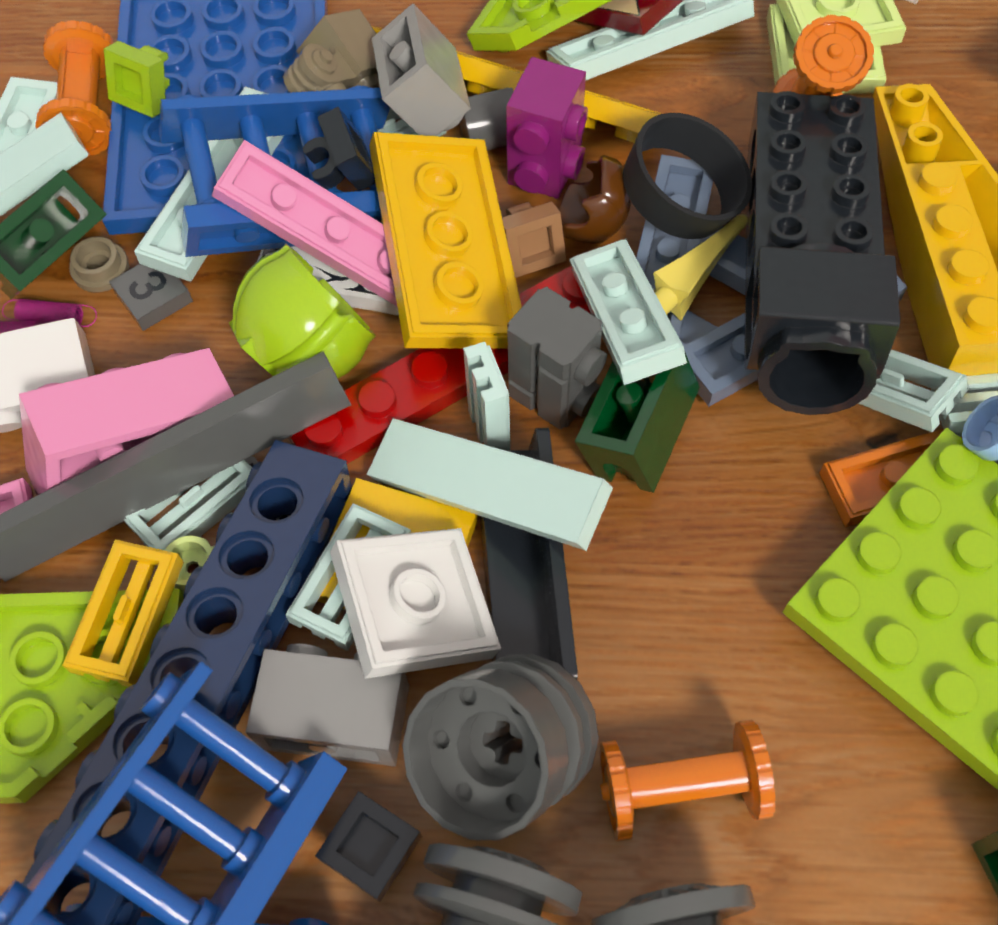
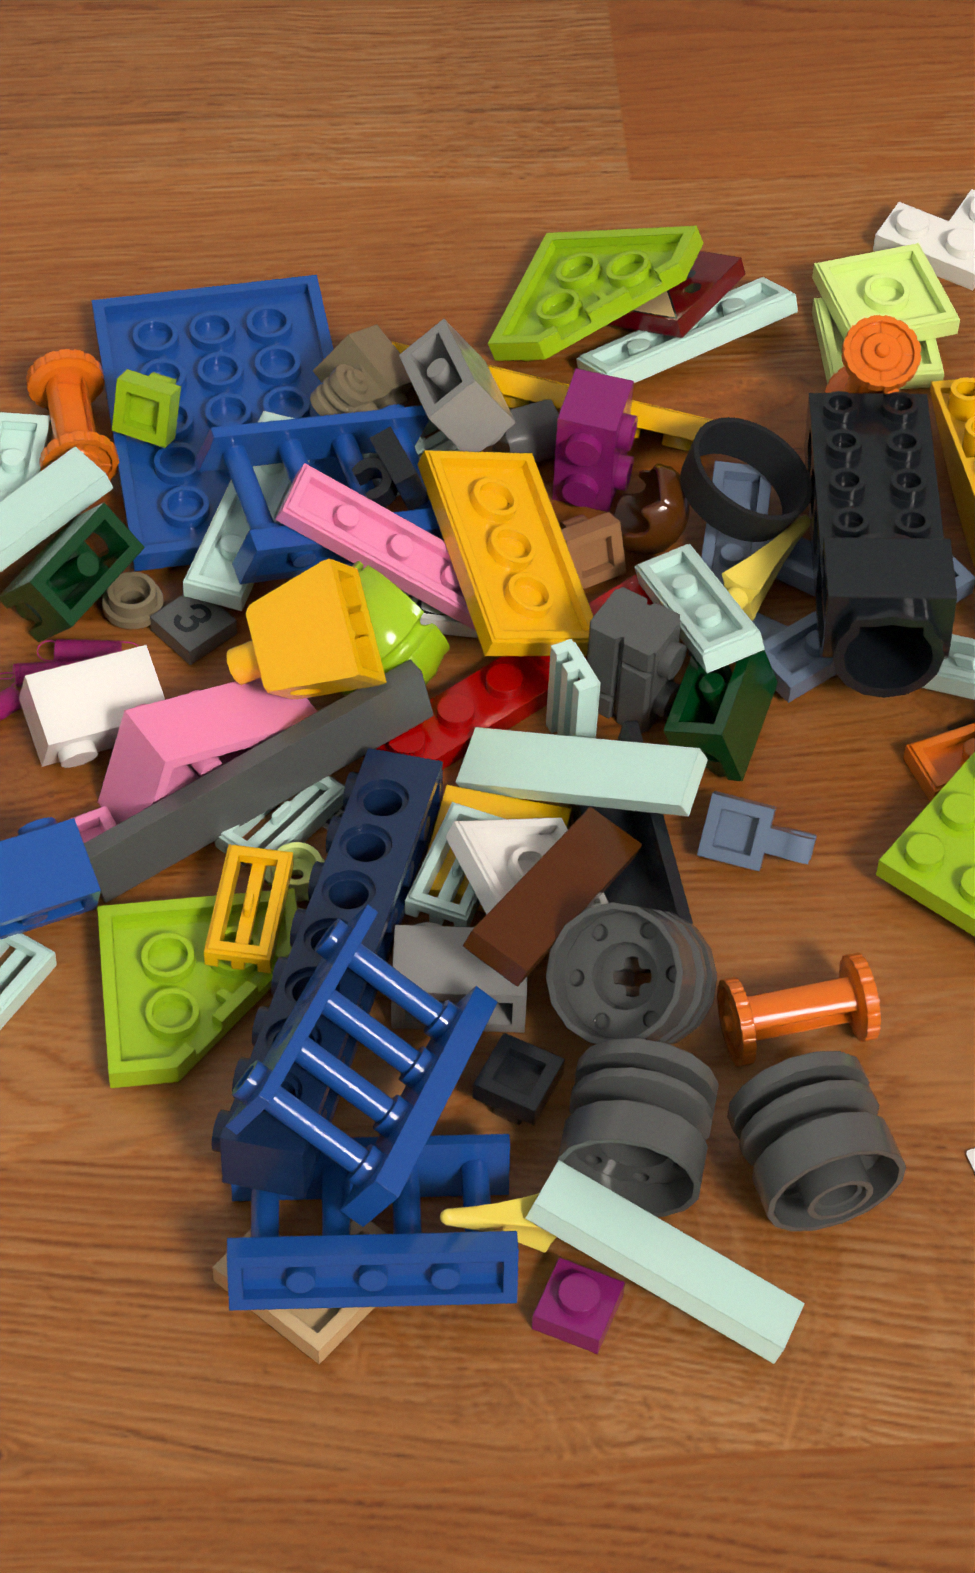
camera: 10 degrees left, 10 degrees down
none -> yellow torso [227,559,387,699]
none -> reddish brown tile [463,806,642,987]
none -> sand blue plate [697,791,817,871]

